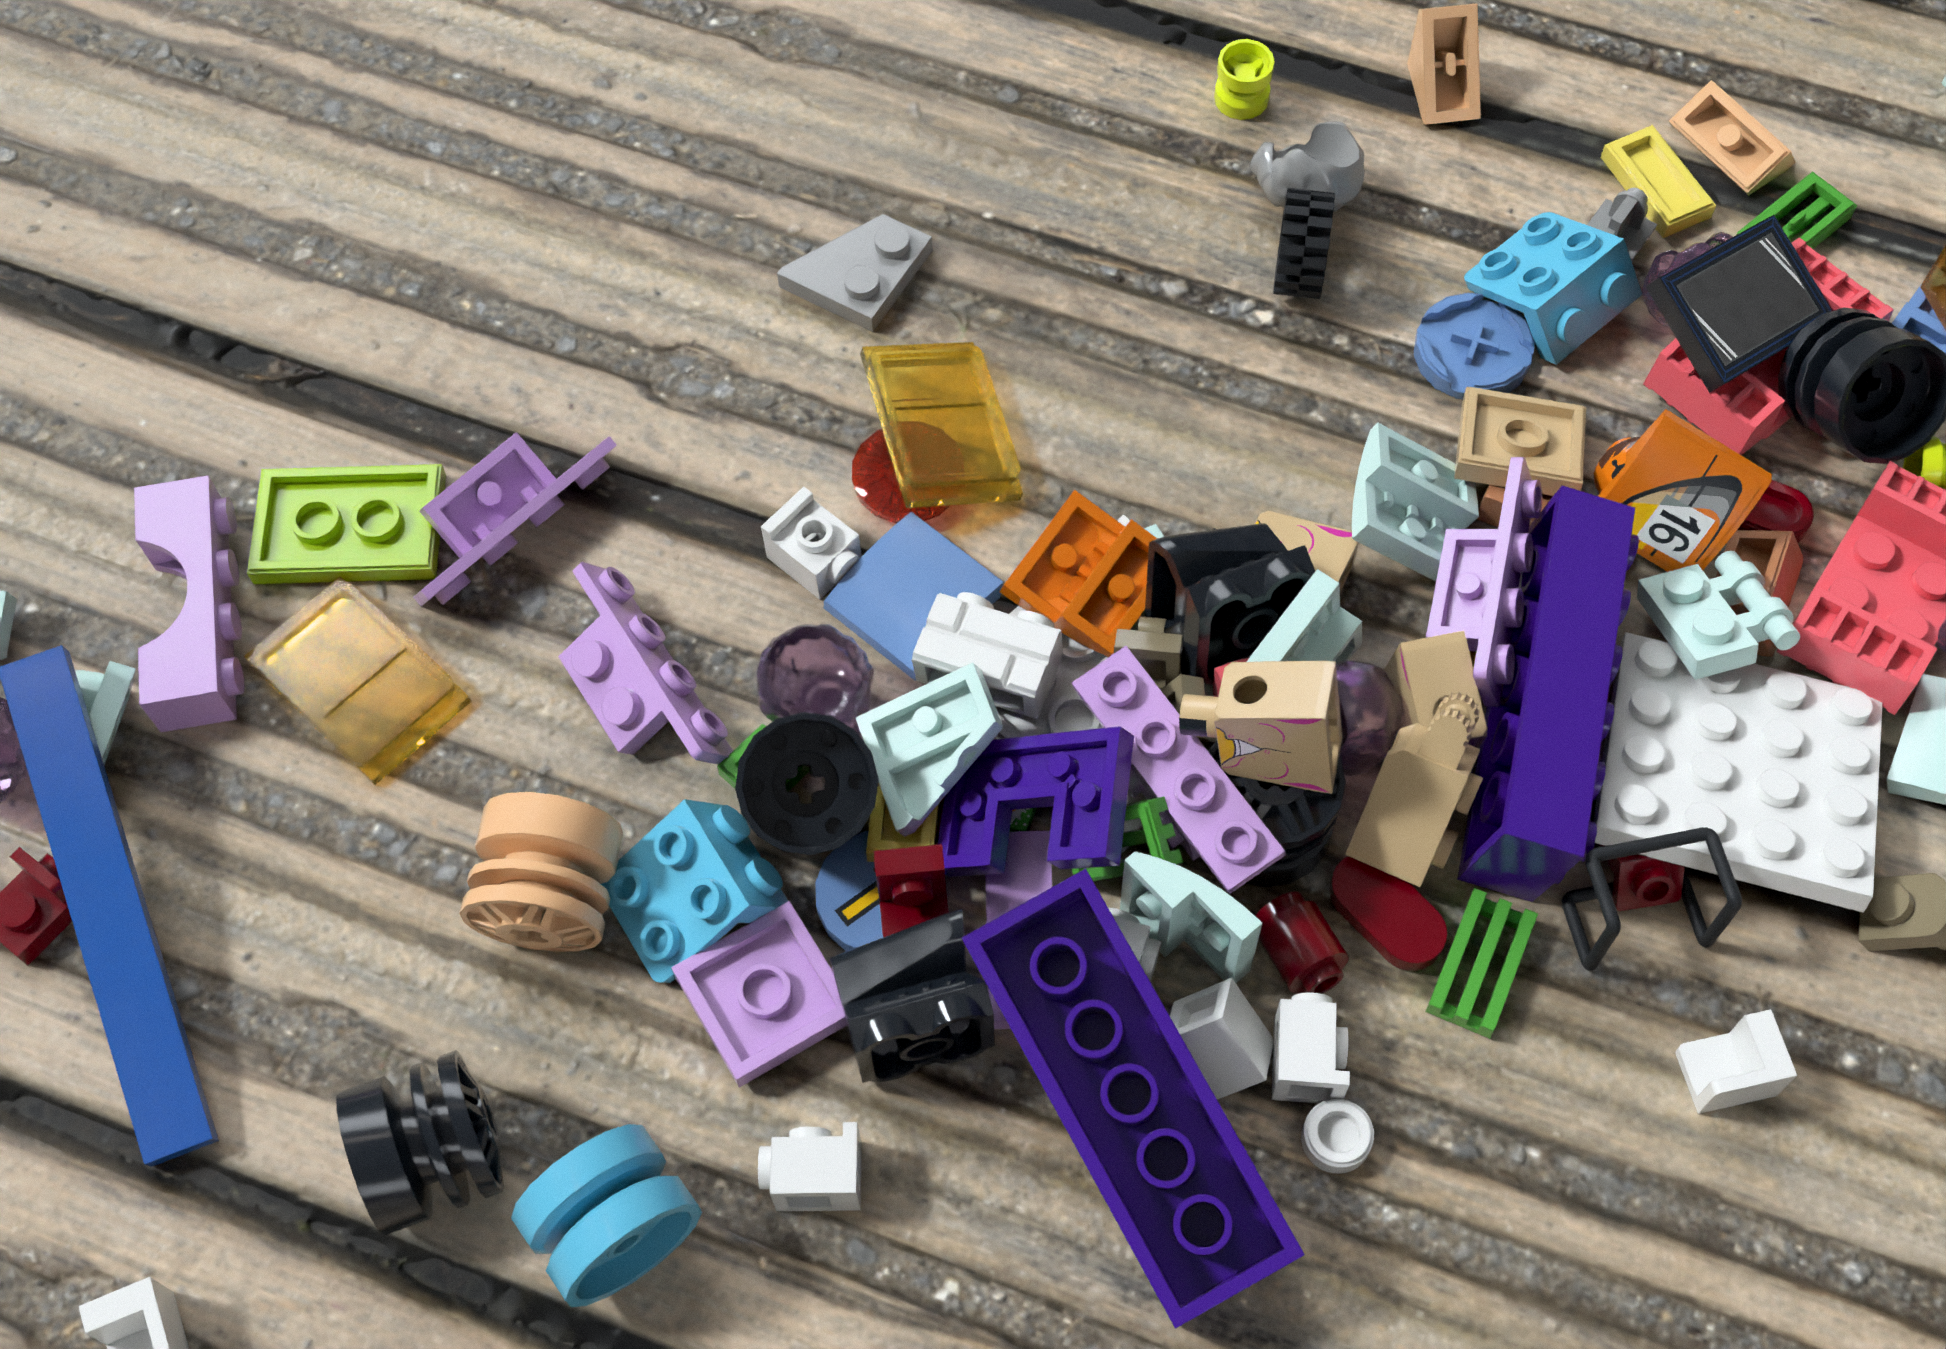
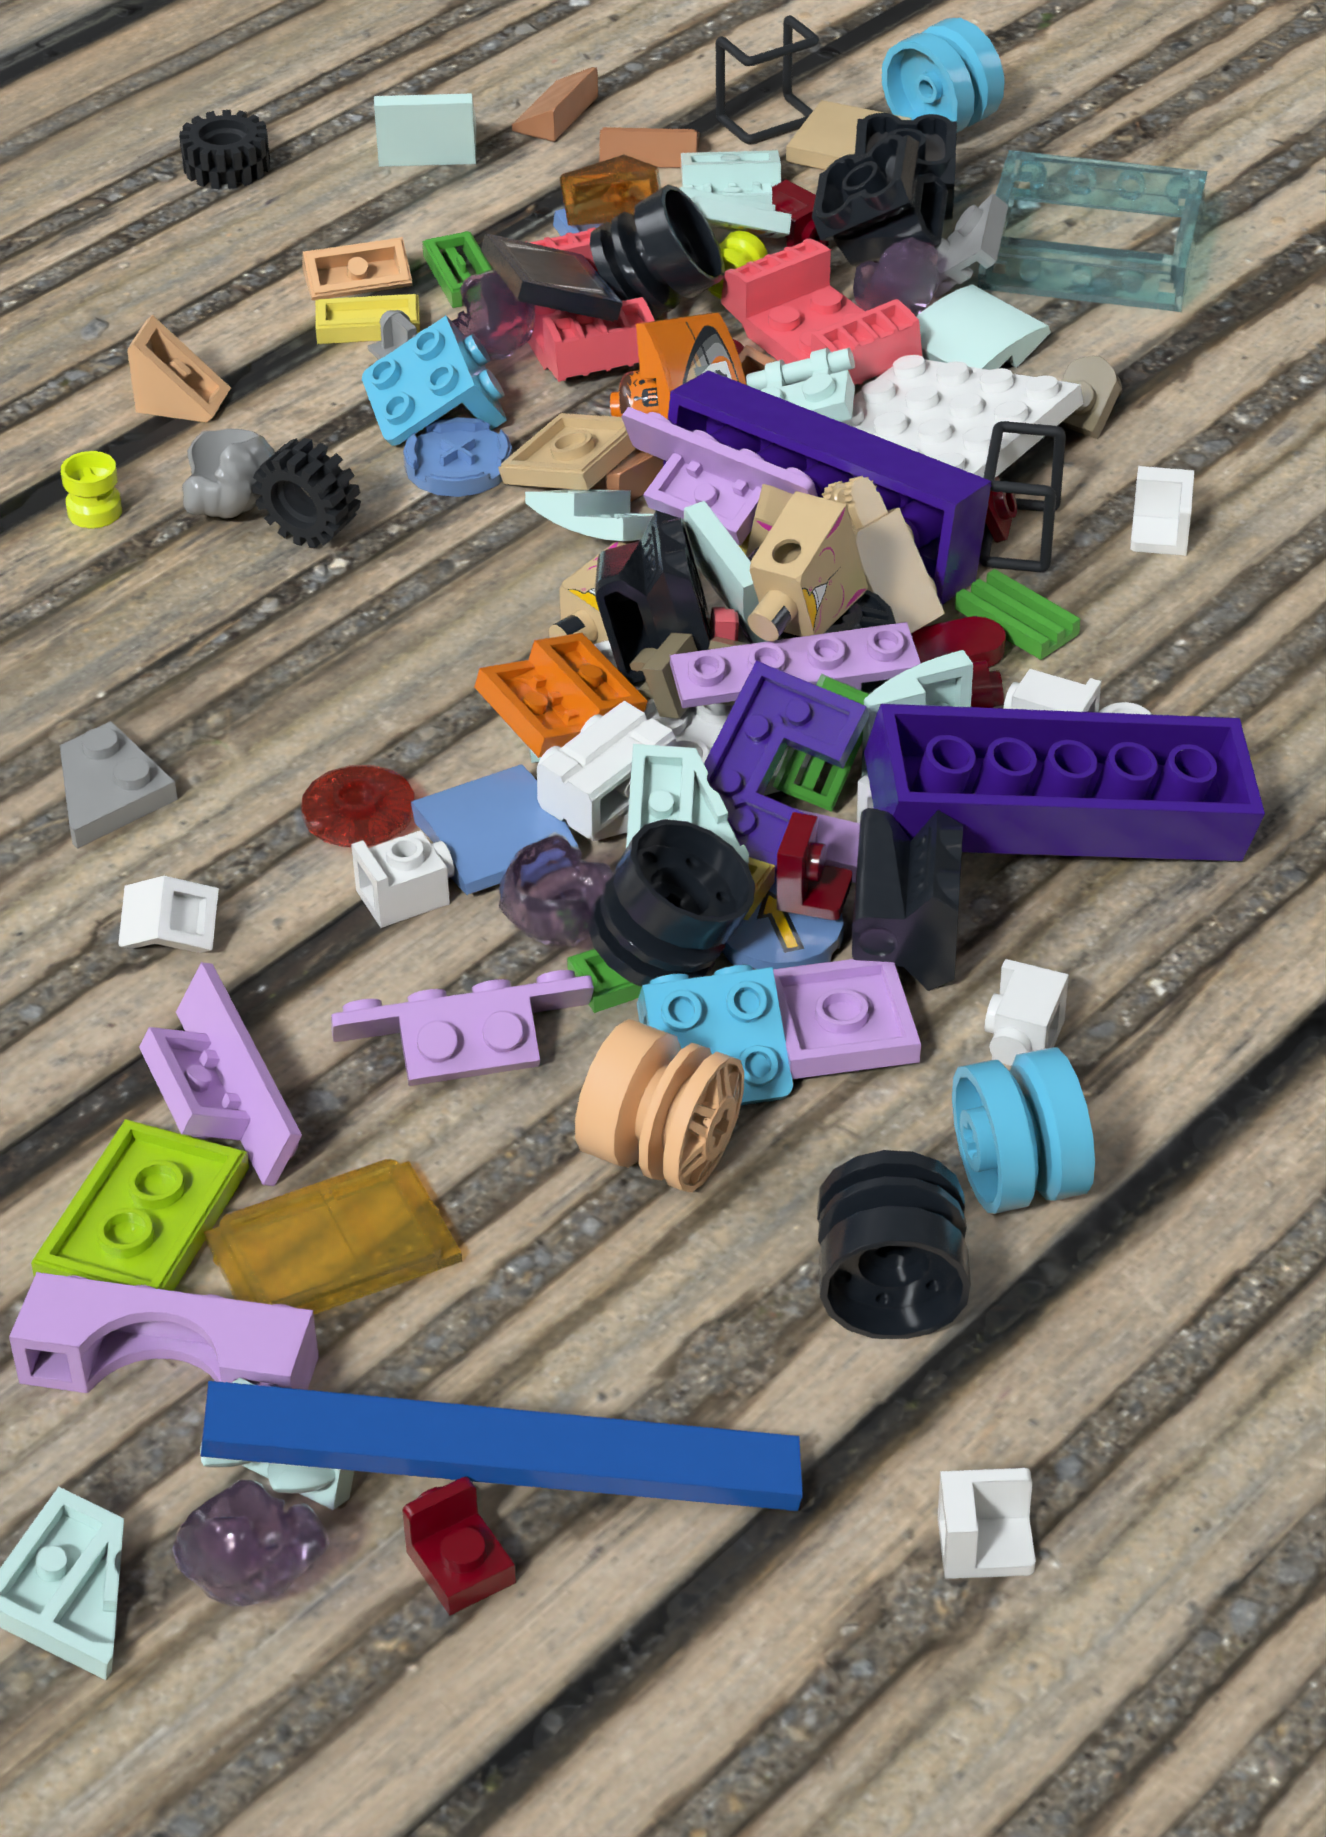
camera: 70 degrees left, 20 degrees down
clear yellow piece [860,342,1023,508] -> none
none -> white panel [119,876,219,953]

